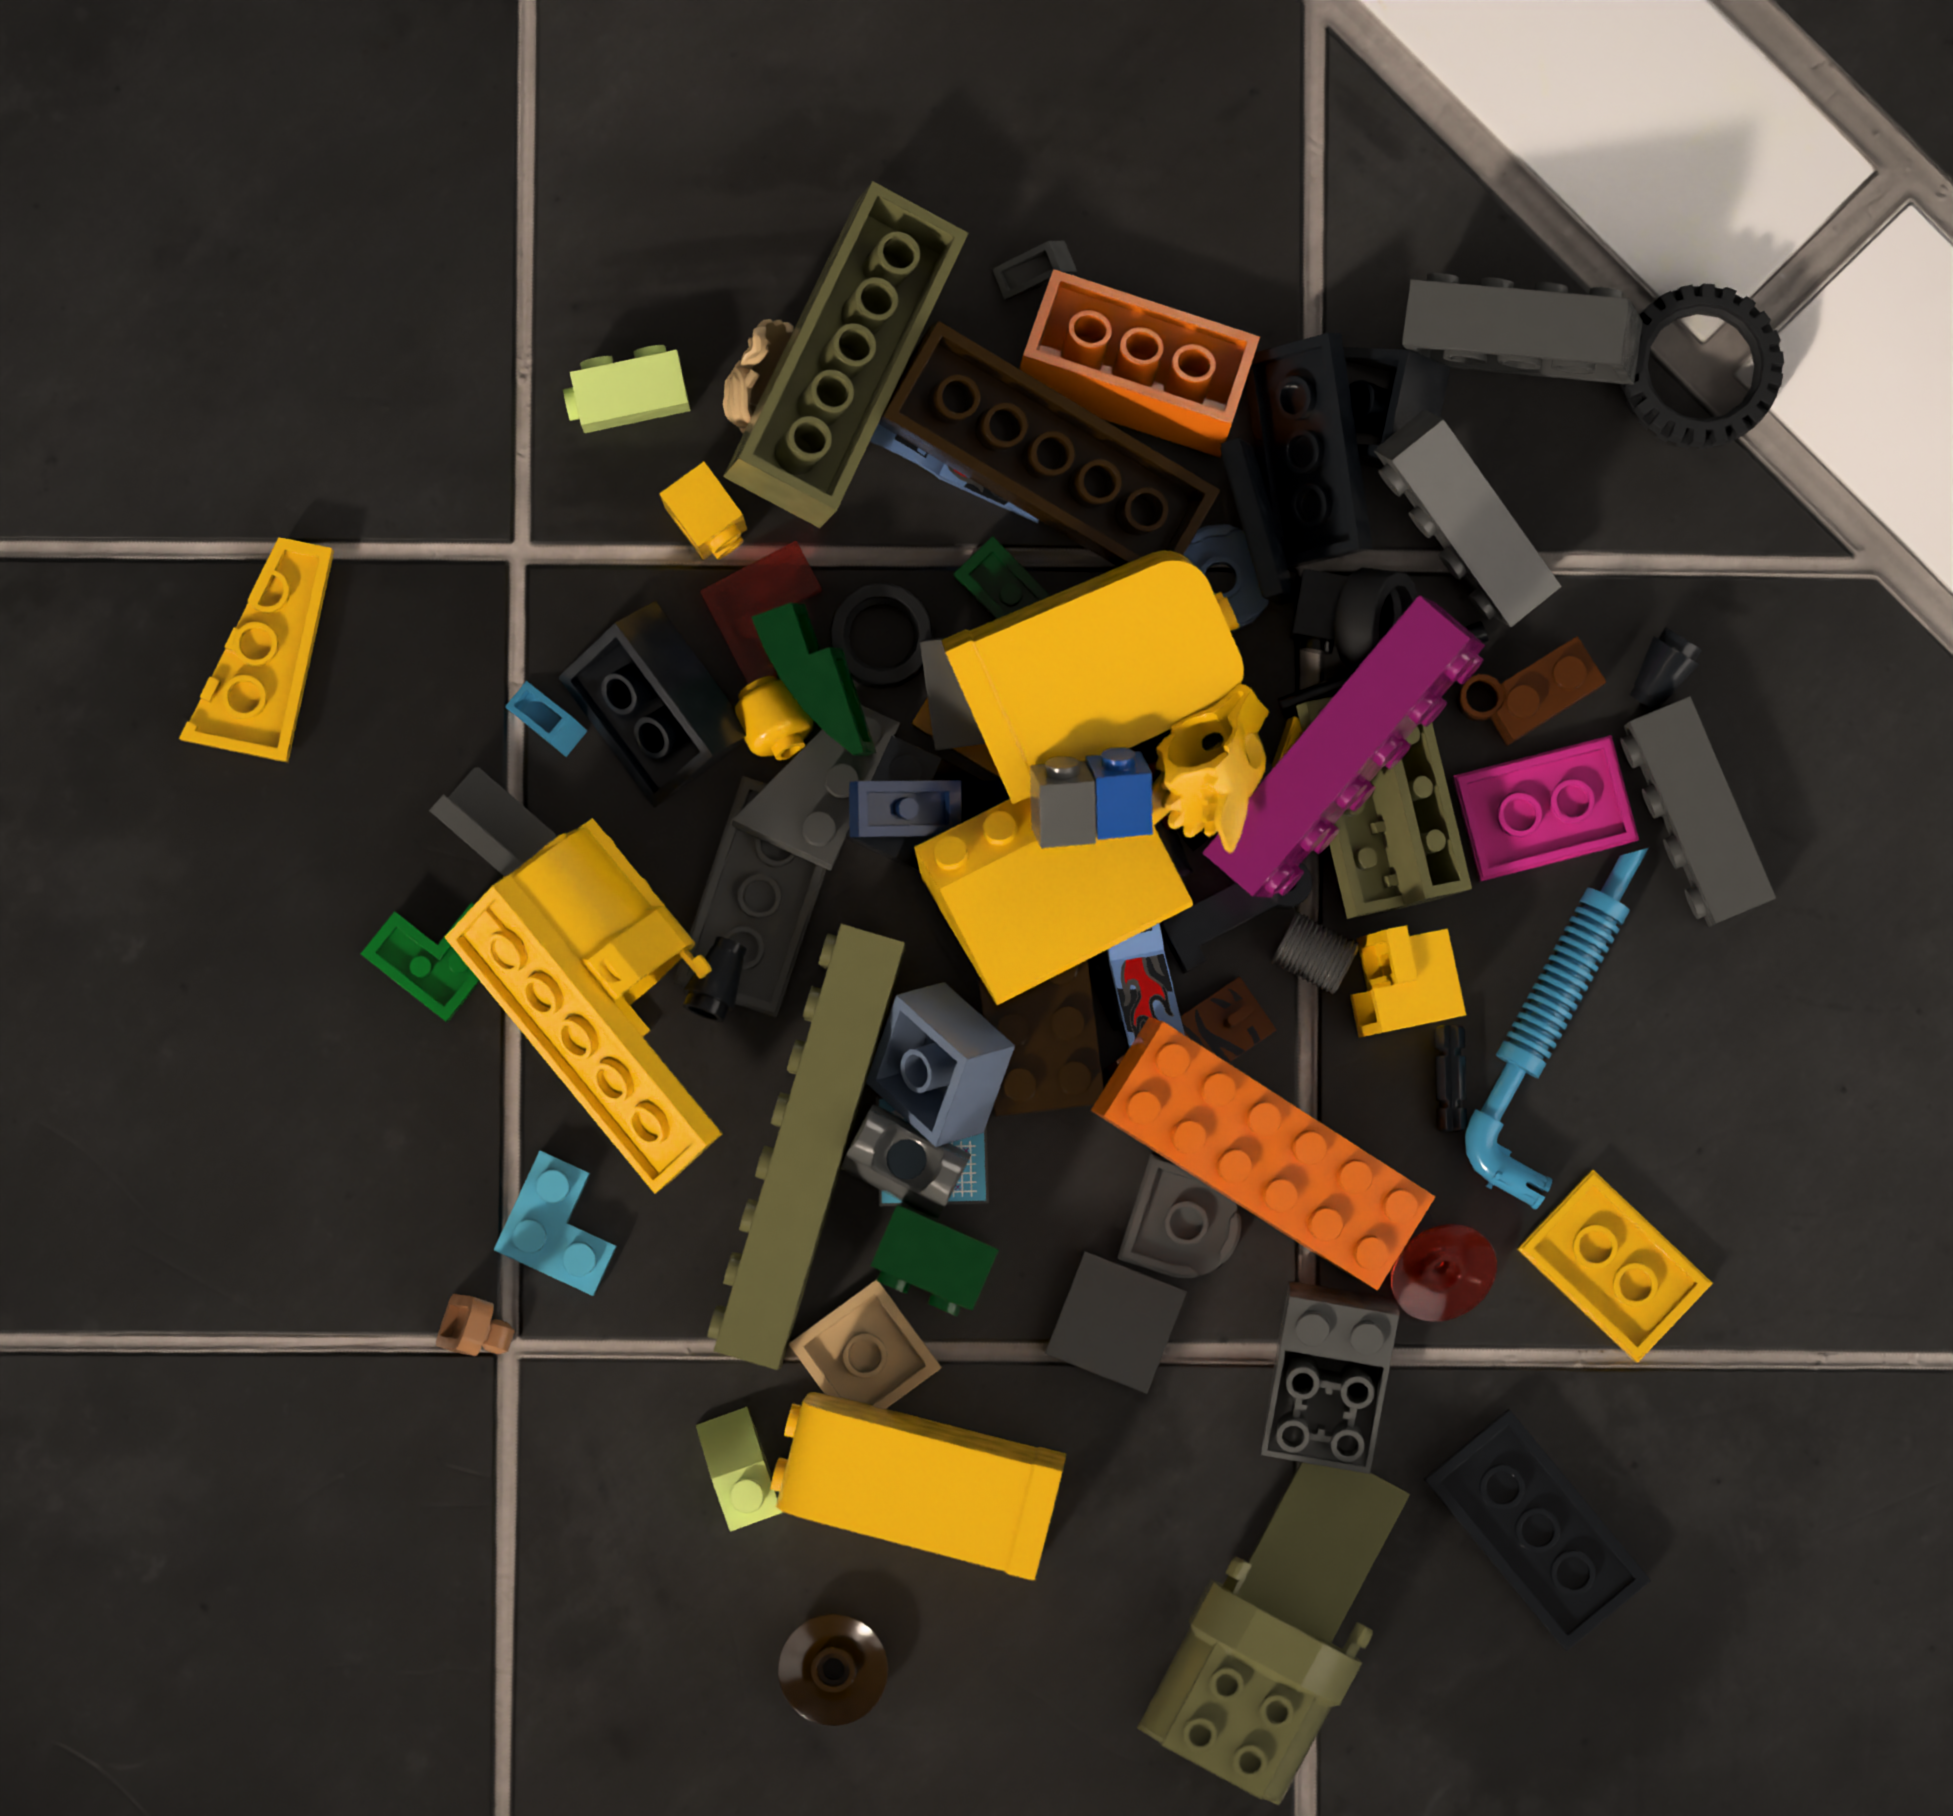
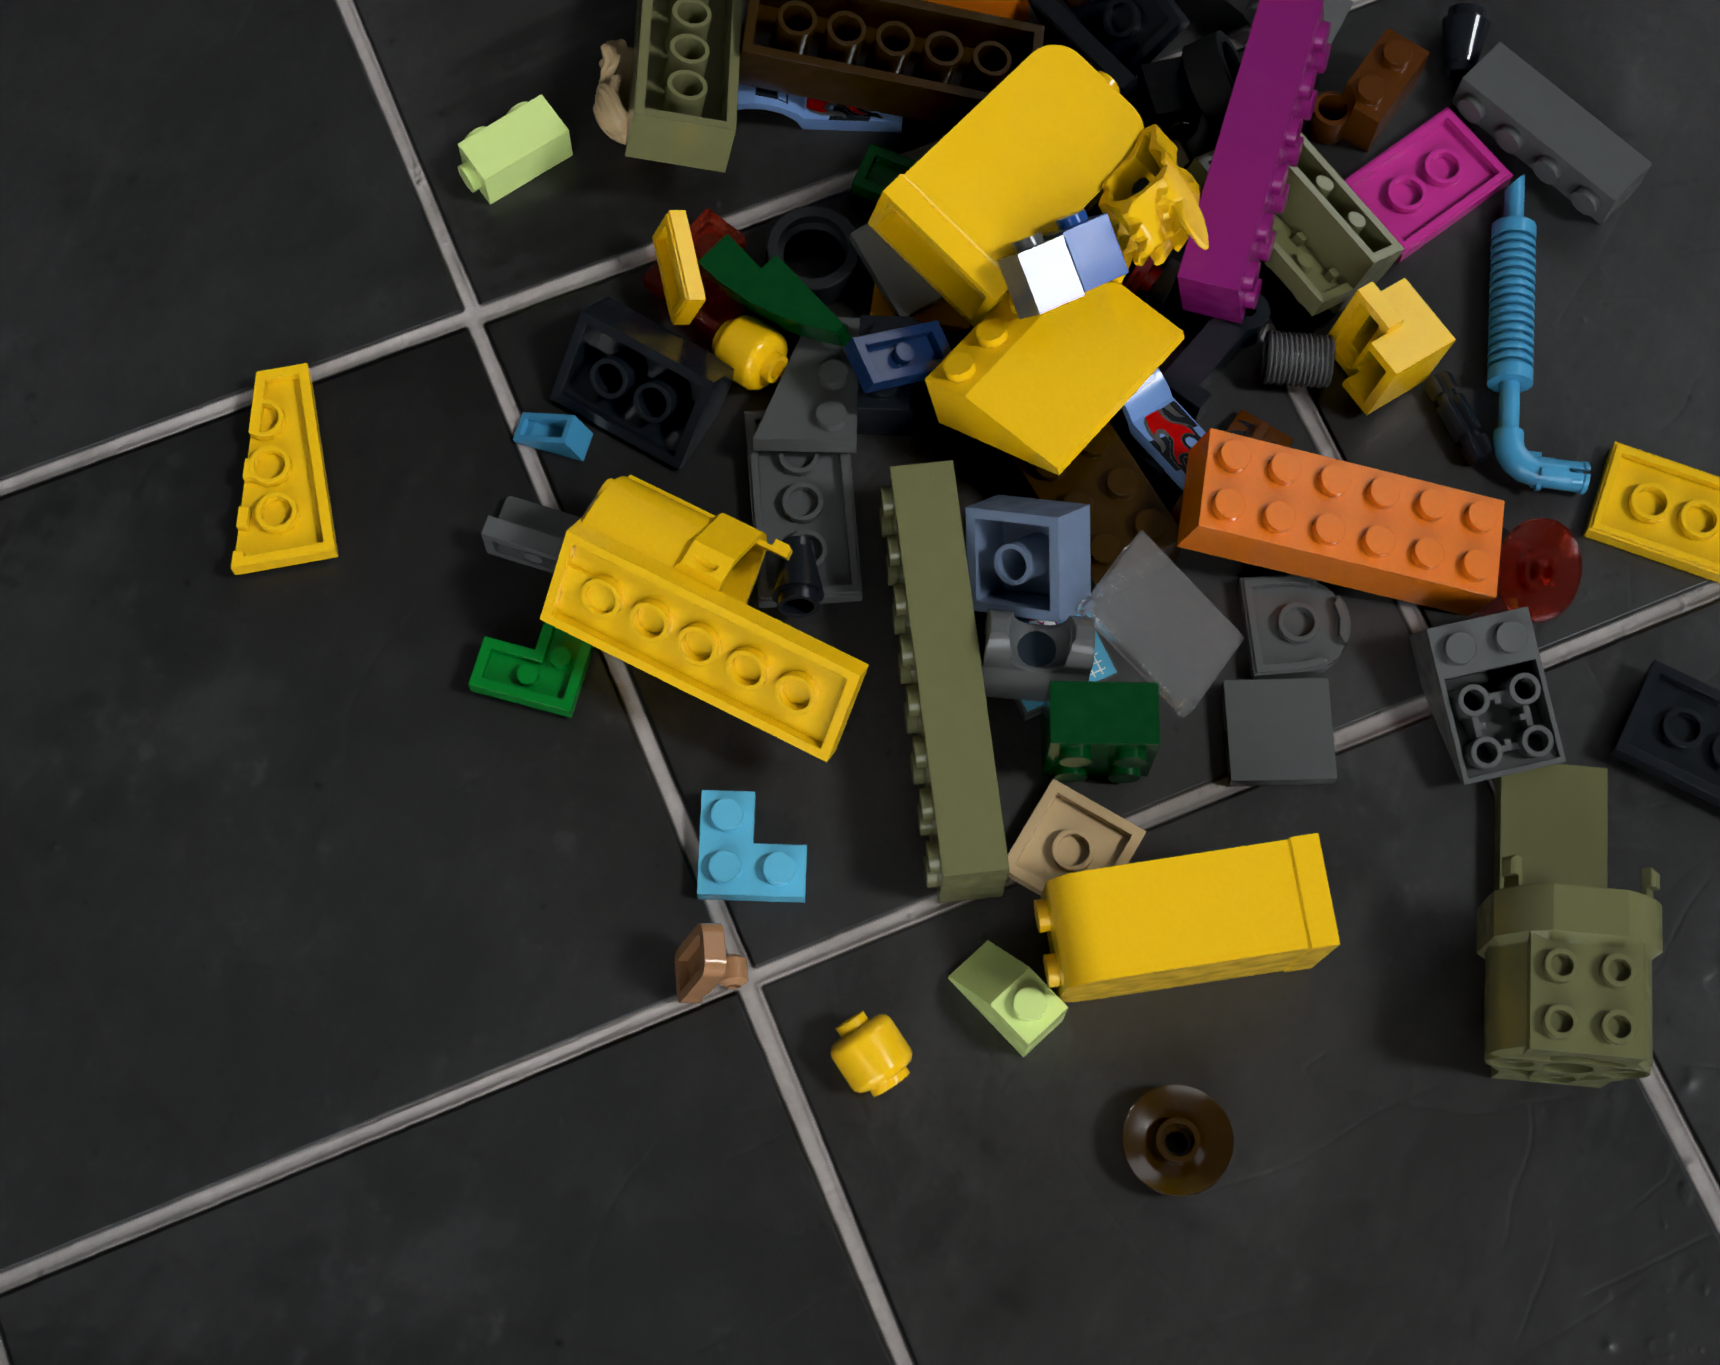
camera: 25 degrees left, 15 degrees down
yellow brick [659,462,747,561] -> none
none -> yellow tile [652,210,706,325]
none -> yellow head [830,1010,912,1097]
none -> clear piece [1075,530,1245,718]

